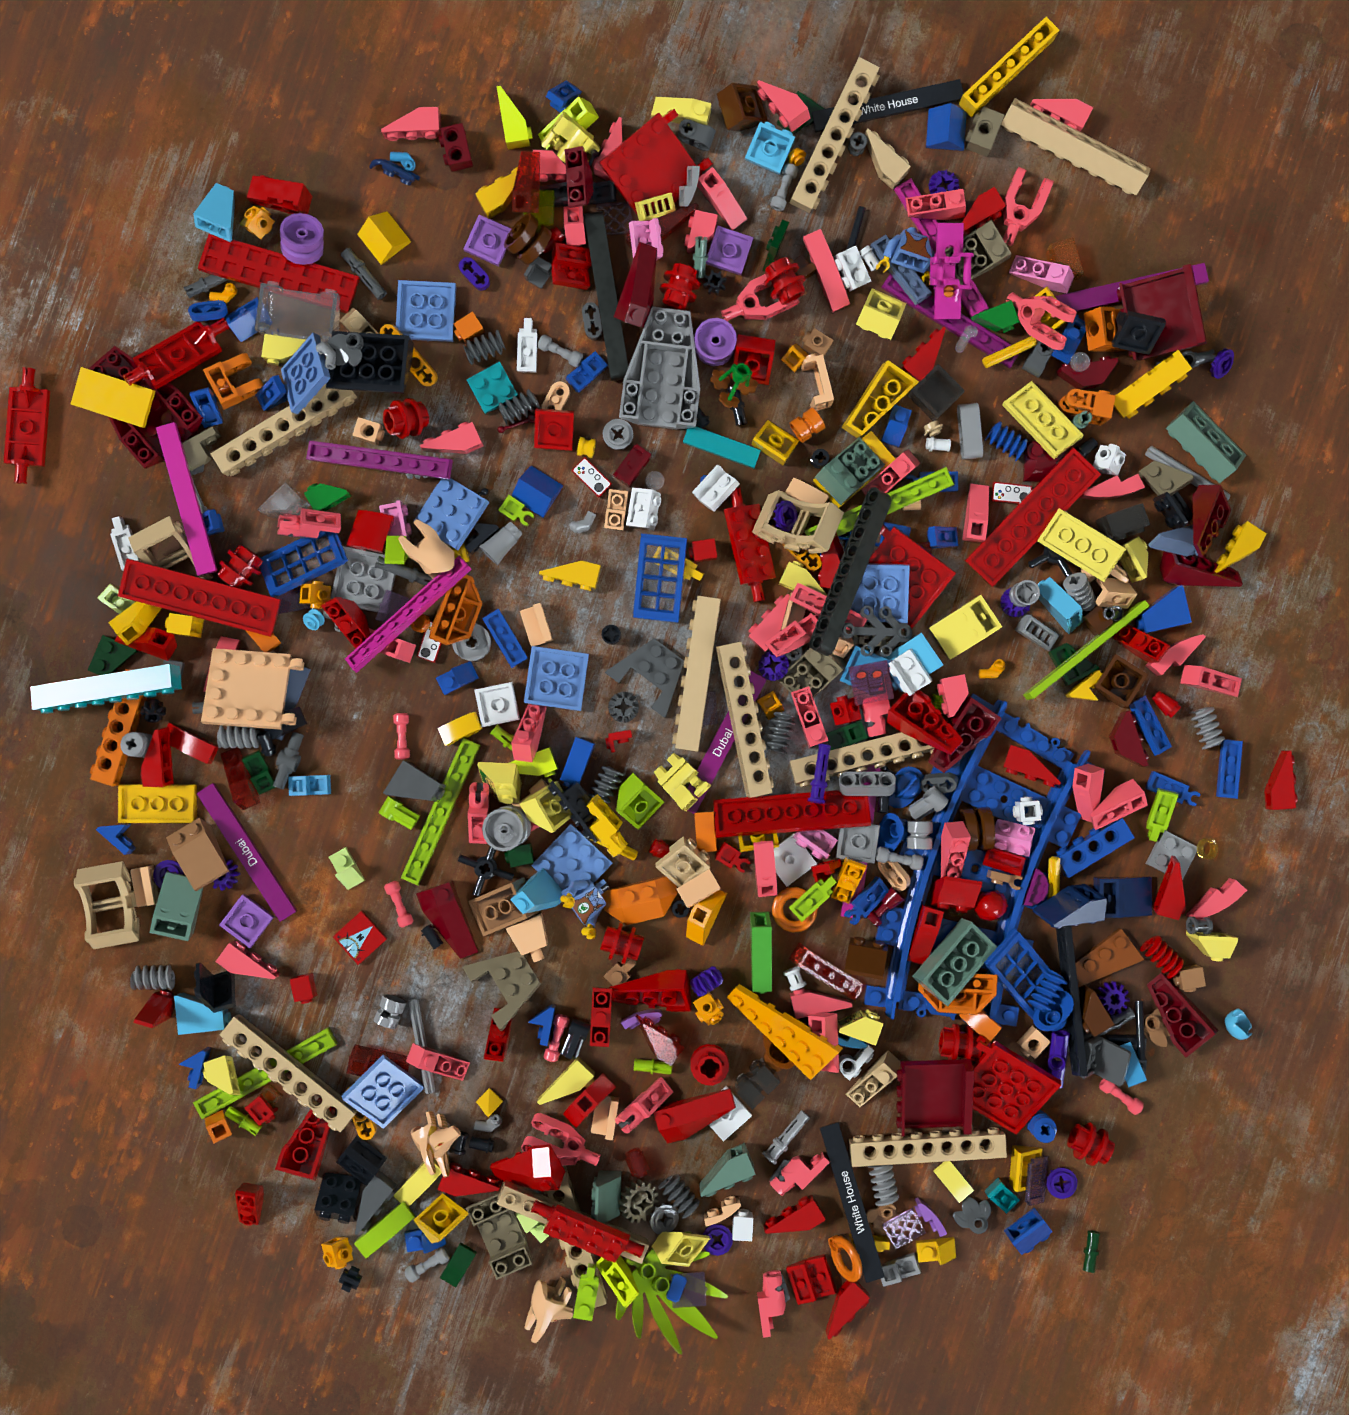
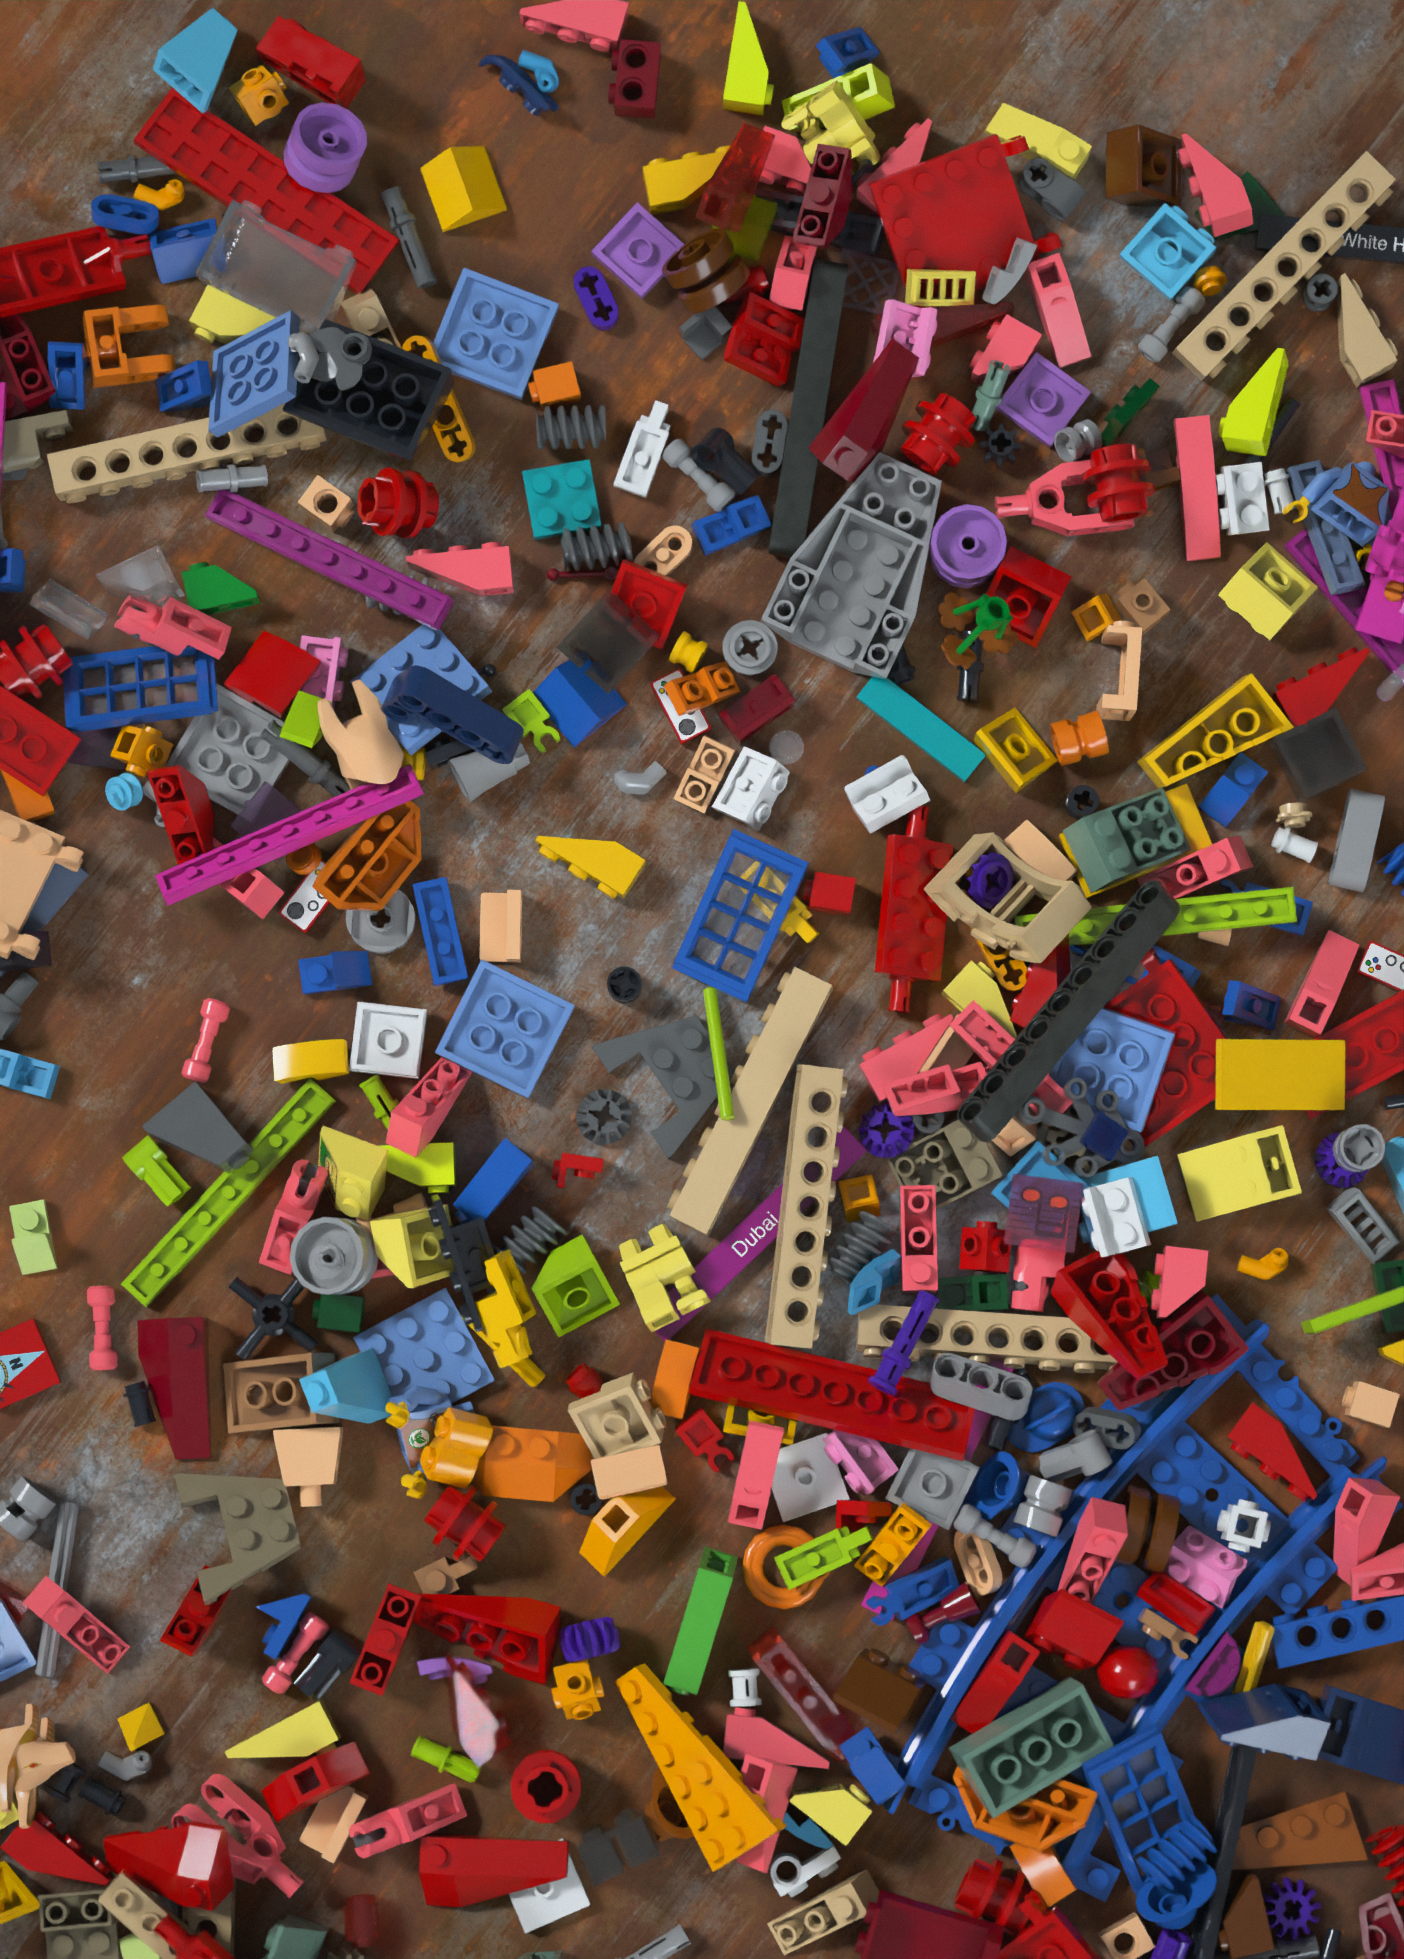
camera: 20 degrees right, 5 degrees down
none -> clear plate [30,579,108,640]
none -> light grey pin [196,464,268,493]
none -> dark blue beam [381,665,524,764]
none -> light orange brick [420,1407,493,1489]
none -> clear smoke piece [557,589,660,694]
none -> orange slope [664,661,741,716]
none -> black piece [692,428,760,495]
none -> lime bar [703,987,735,1121]
none -> blue slope [839,1726,907,1806]
none -> dark azure slope [847,1249,902,1315]
none -> light grey wheel [1054,420,1102,462]
none -> clear blue plate [1079,1112,1129,1161]
none -> yellow tile [1215,1039,1345,1110]
none -> neon yellow slope [1218,348,1289,456]
none -> light nougat brick [1342,1381,1400,1428]

